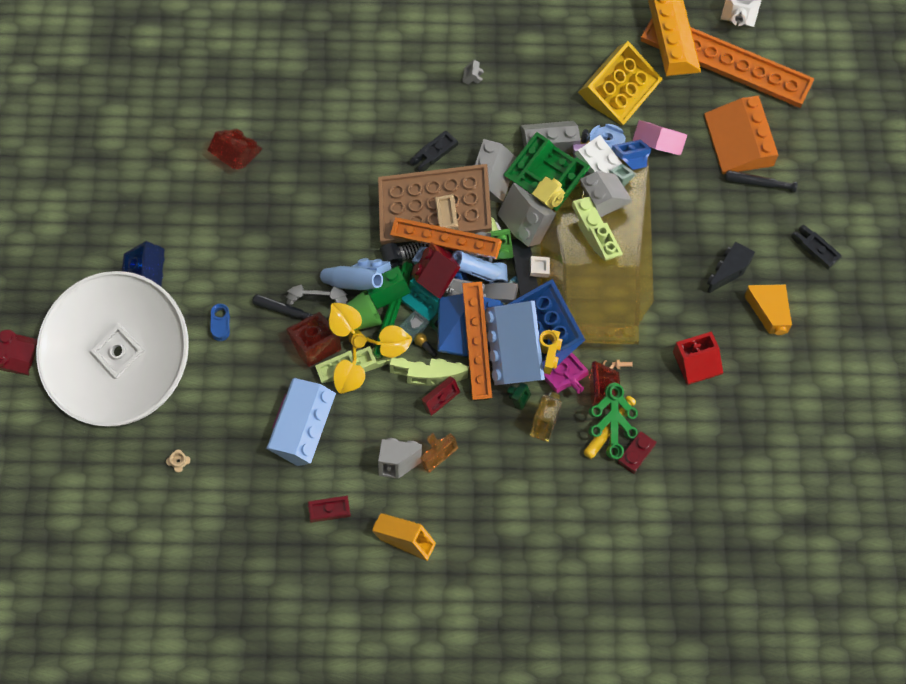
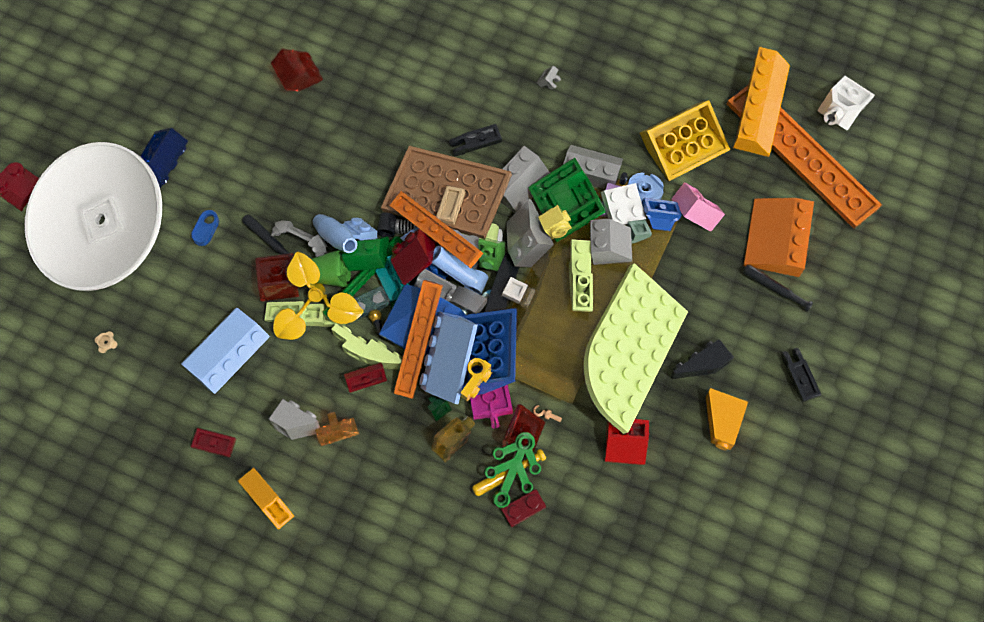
camera: 25 degrees right, 5 degrees up
none -> yellowish green plate [584,263,688,434]

